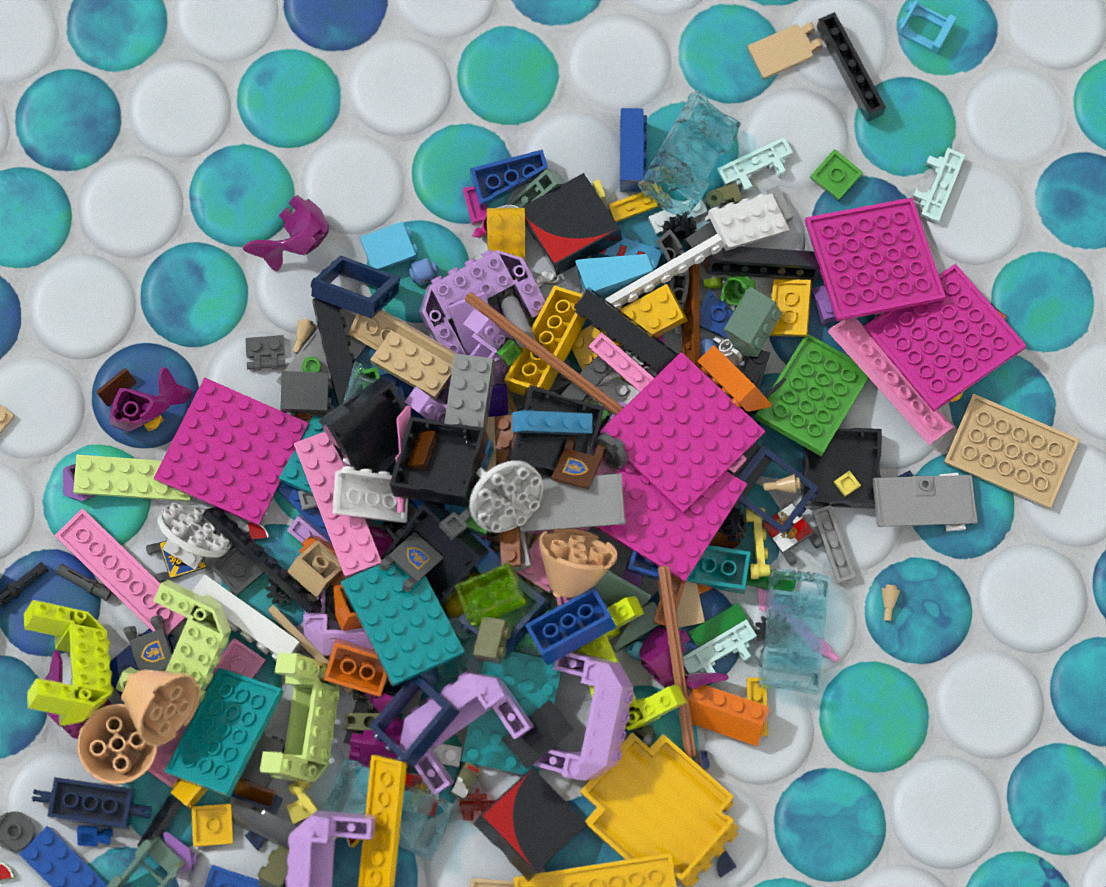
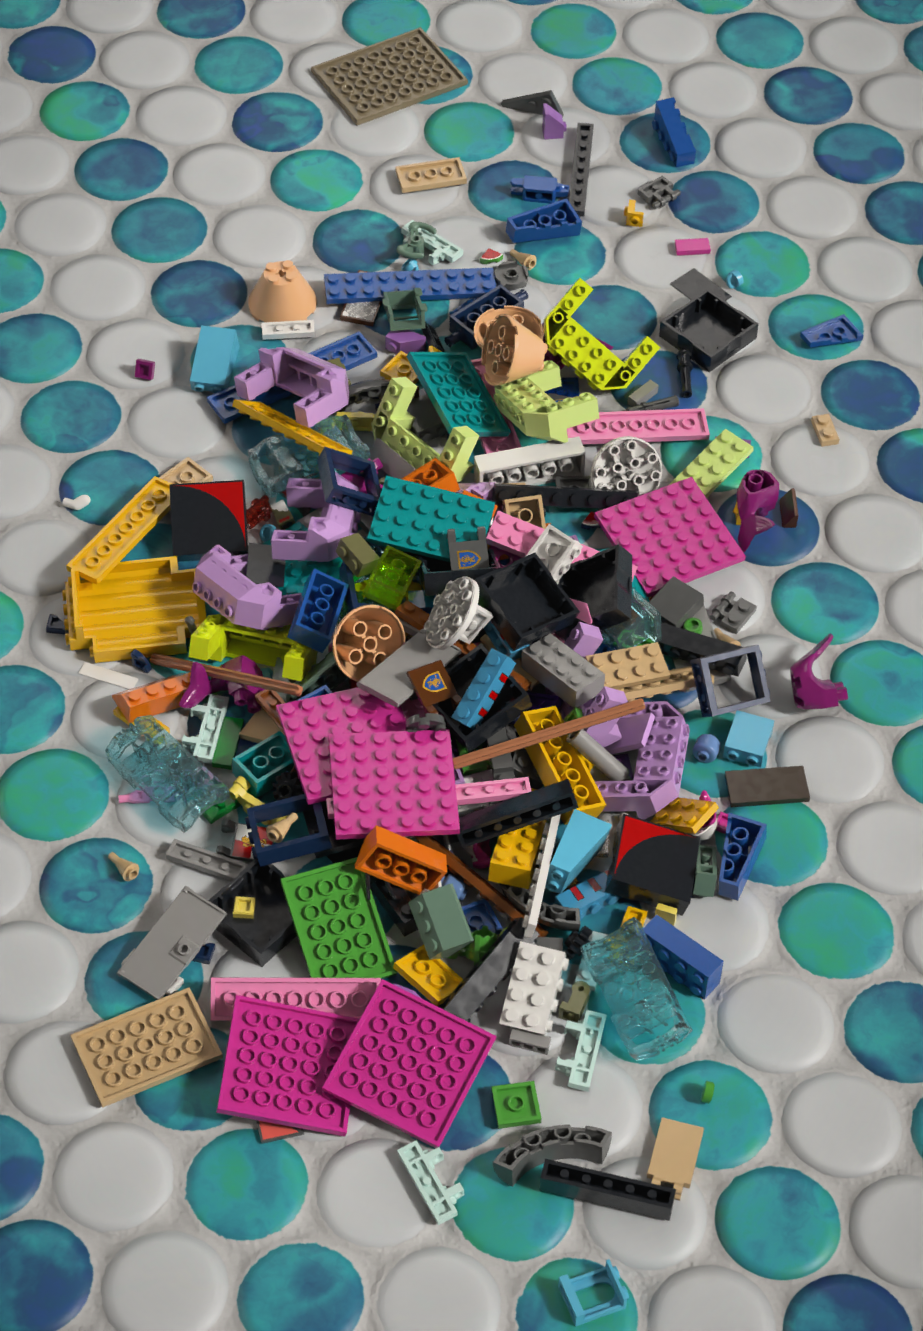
camera: 130 degrees right, 25 degrees down
reddish brown slope [407,431,438,471] -> none
dark grey plate [439,508,472,540] -> none
none -> white sticker [79,662,139,689]
none -> medium azure tile [260,524,277,542]
none -> light grey panel [367,438,416,479]
none -> dark grey brick [493,1124,612,1187]
none -> light grey piece [628,379,659,407]
none -> bright green tile [701,1081,715,1104]
none -> dark brown tile [725,766,810,807]

